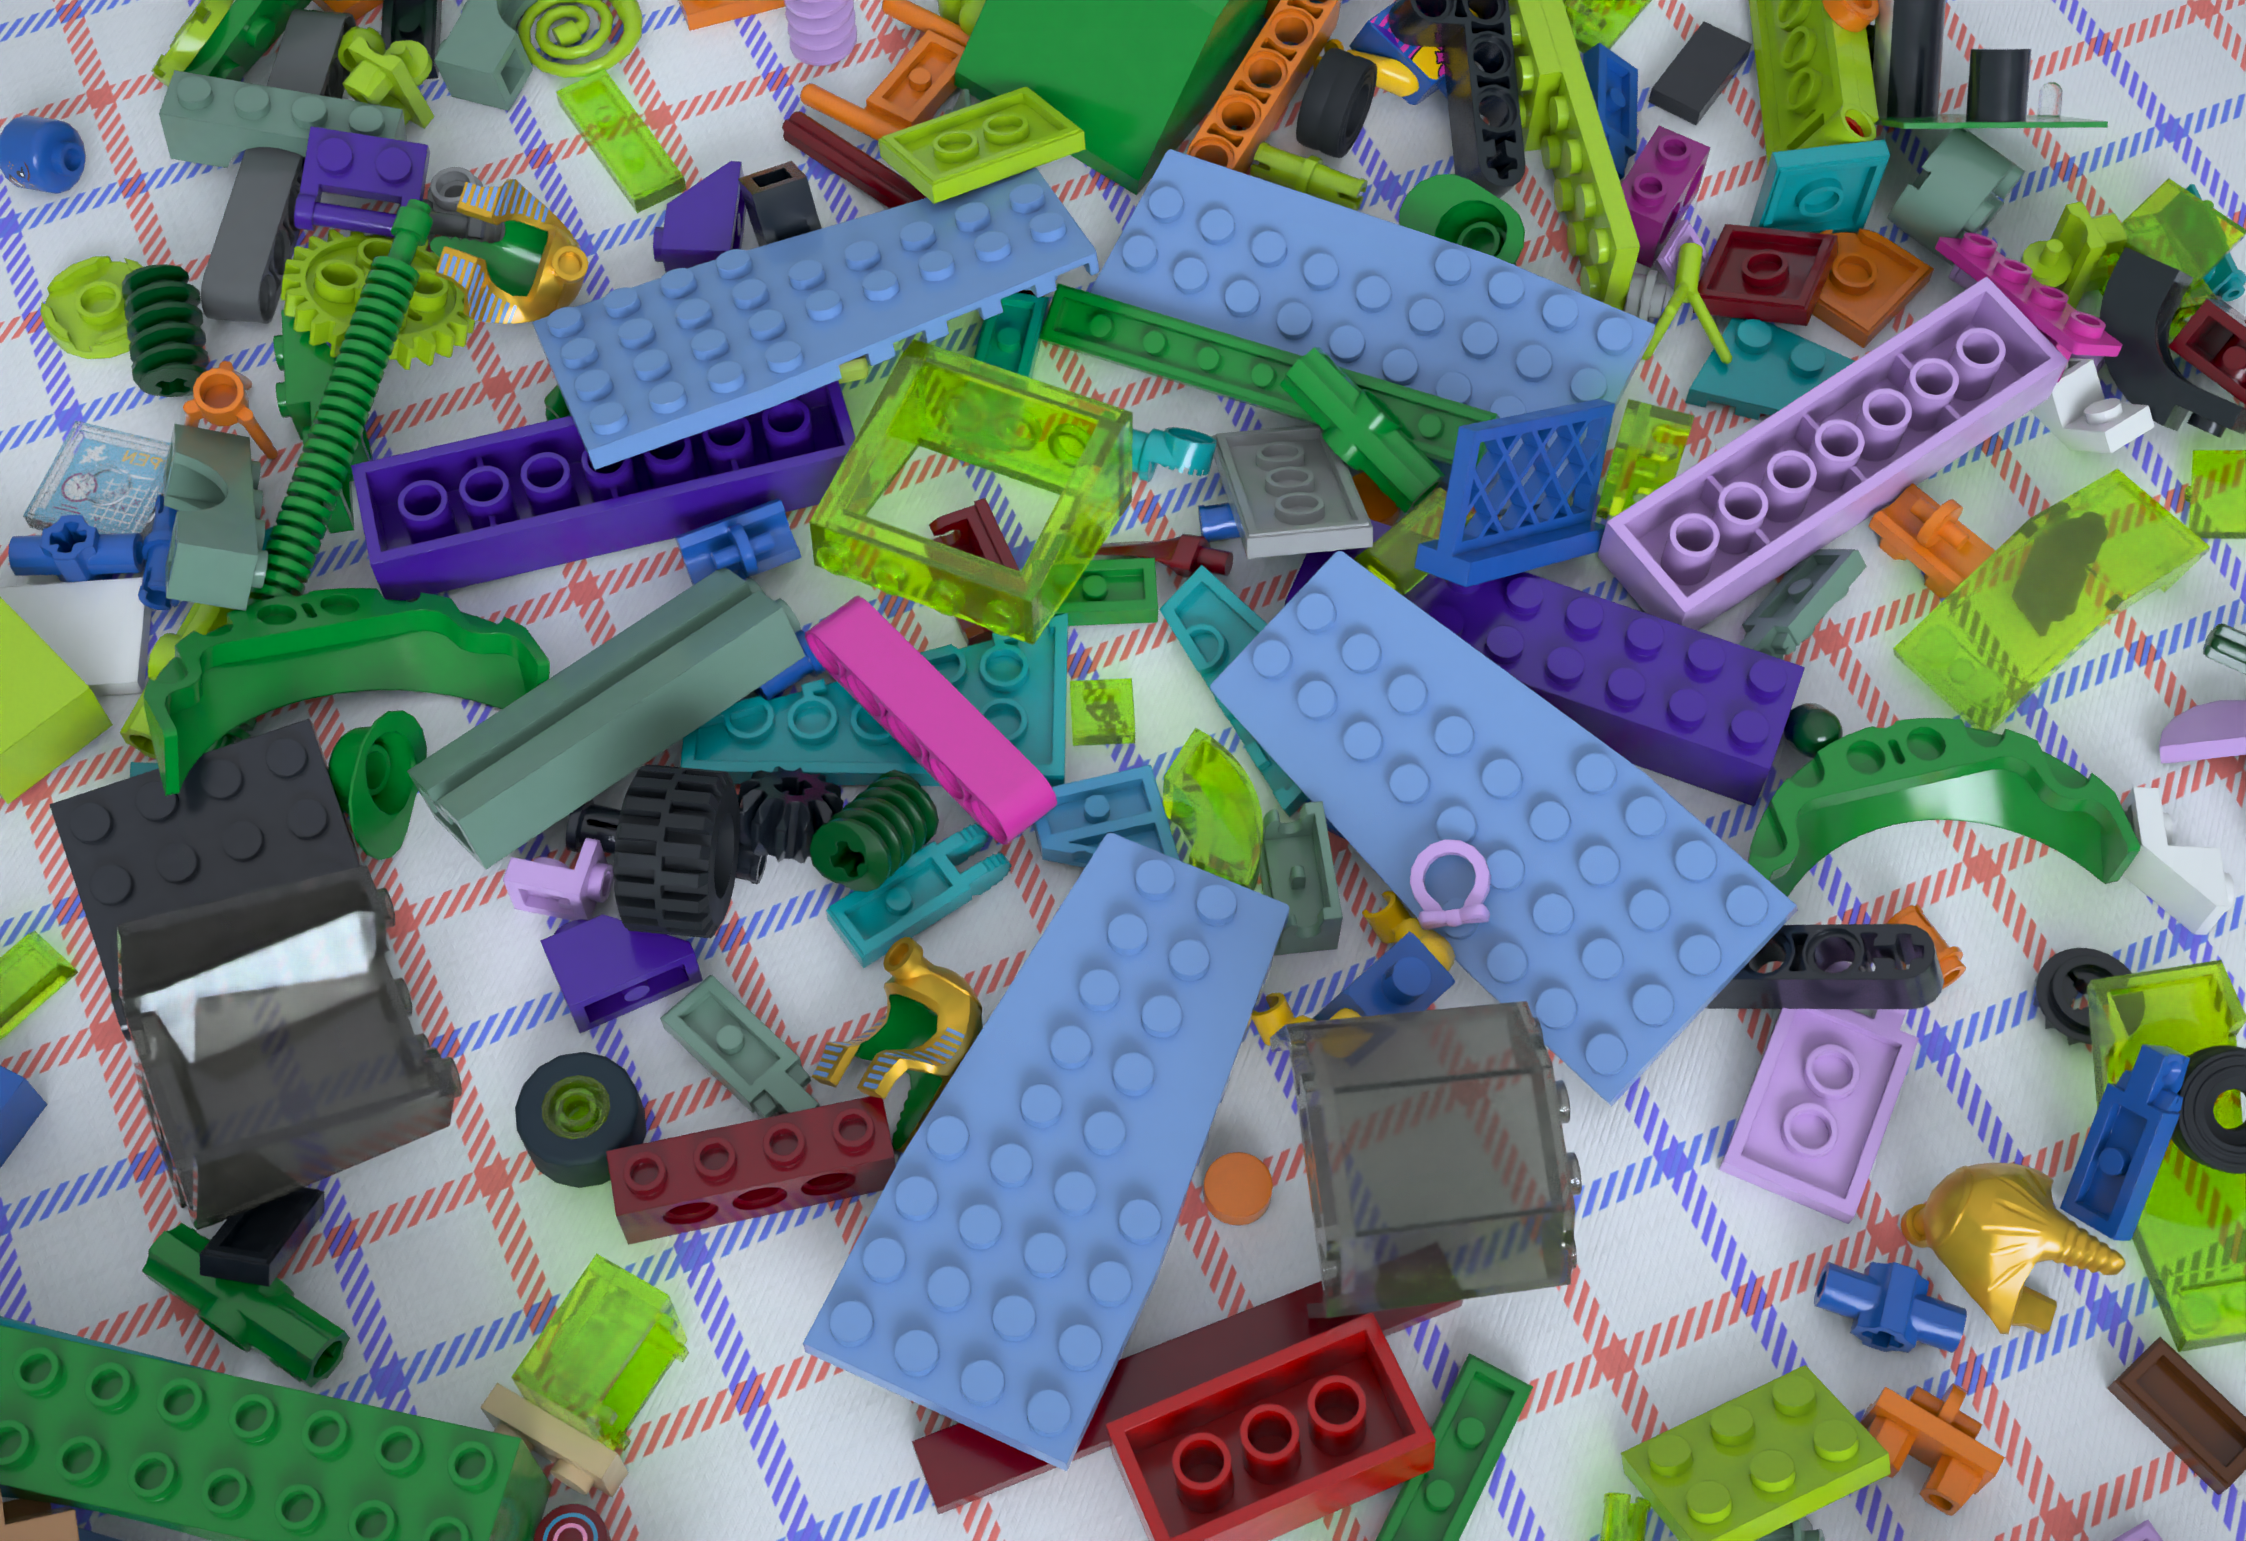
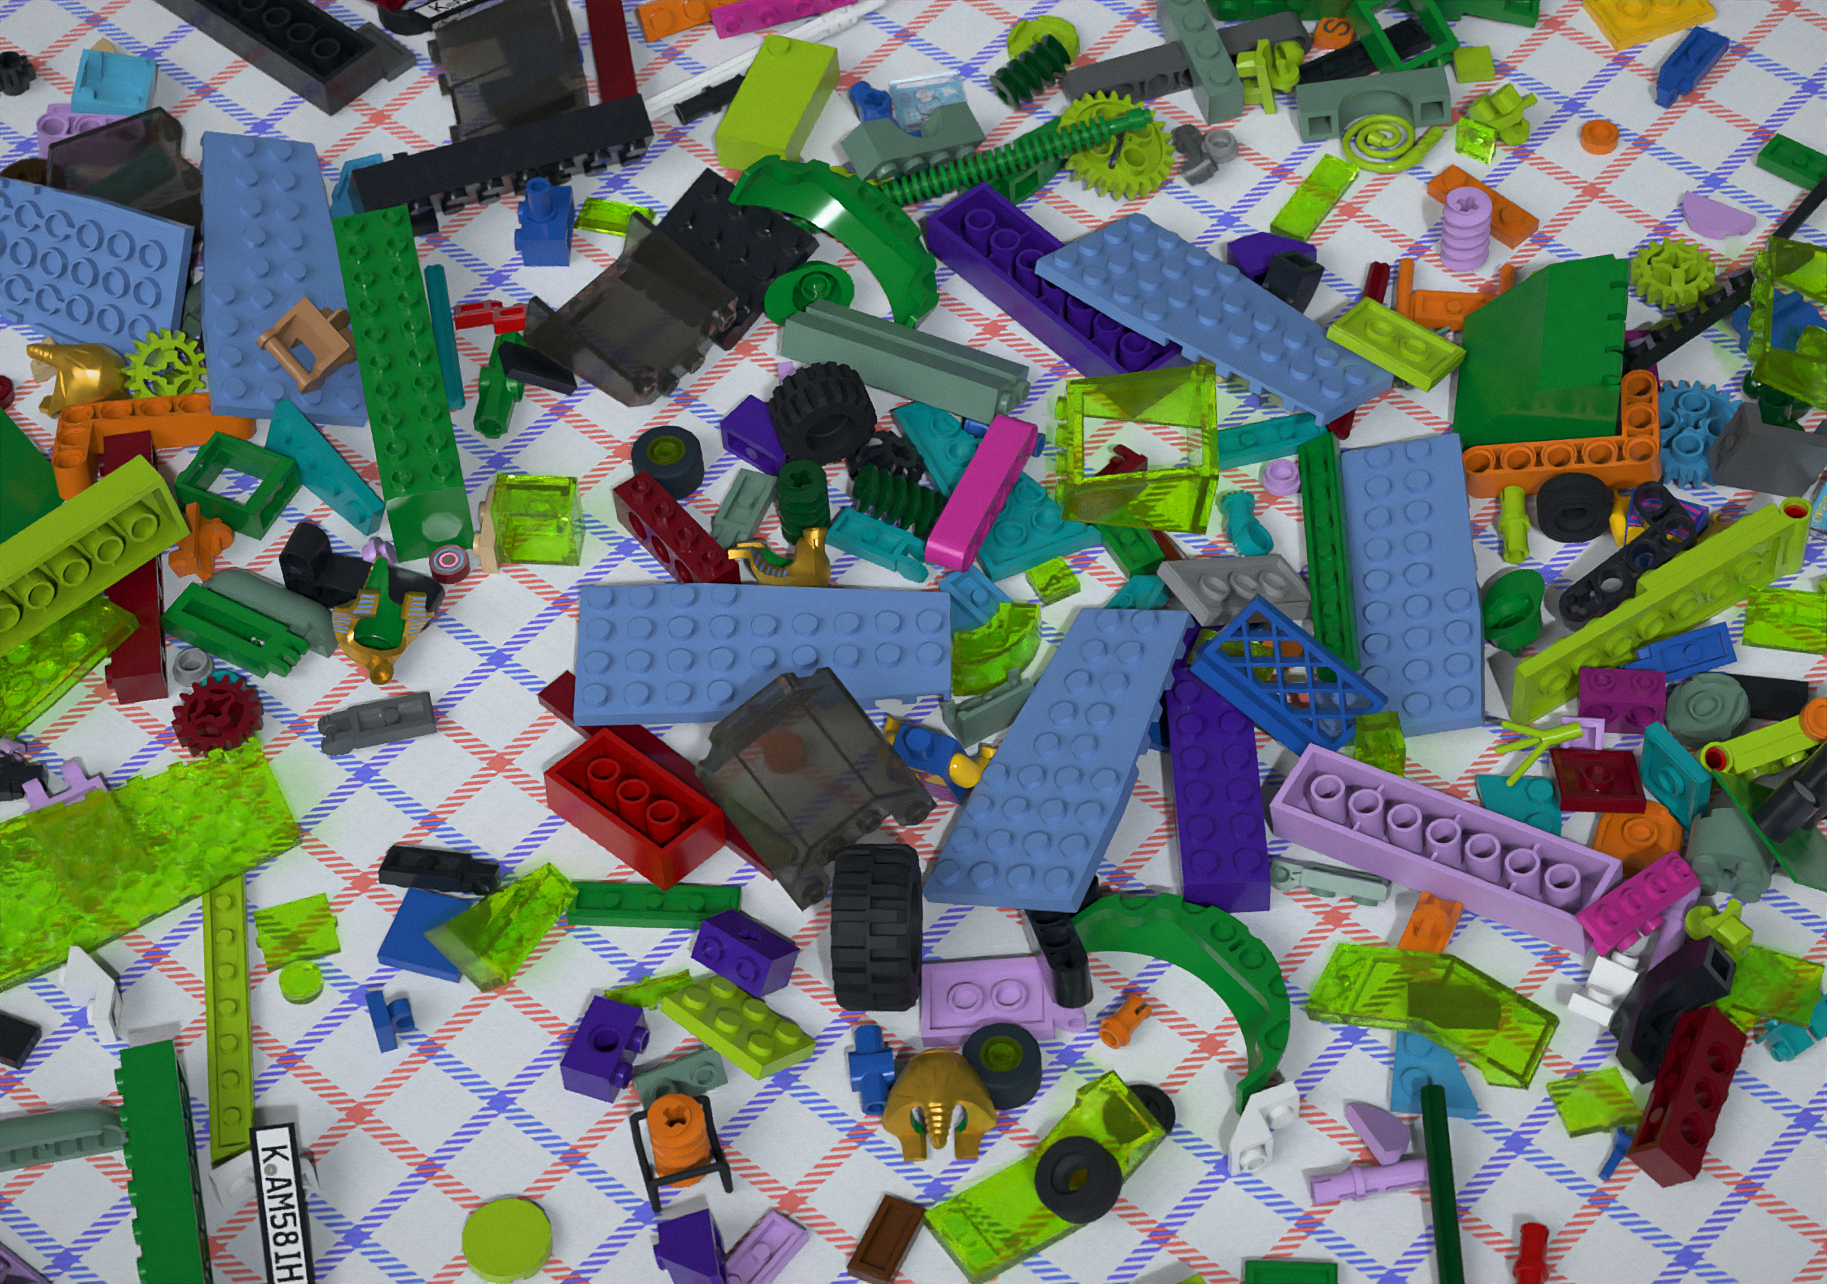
camera: 70 degrees right, 10 degrees down
orange plant [183,361,278,460] -> none
dark purple plate [294,126,430,237] -> none
piece [430,179,588,324] -> none
blue hips [675,498,802,585] -> none
green piece [1279,347,1445,513] -> none
lavender piece [1410,839,1491,930] -> none
light grey plate [1625,270,1667,321] -> none
dark green cylinder [1784,703,1843,758] -> none
orange hips [1860,1383,2005,1516] -> none
blue hinge [2060,1044,2190,1241] -> none
none -> red tile [453,300,534,335]
none -> dark purple brick [691,908,800,998]
none -> dark green piece [777,459,832,546]
none -> black tyre [830,844,923,1012]
none -> black wheel [962,1023,1042,1111]
none -> lavender plate [1262,459,1301,496]
none -> dark azure wing [1390,1027,1478,1120]
none -> sand green tile [1664,672,1751,749]

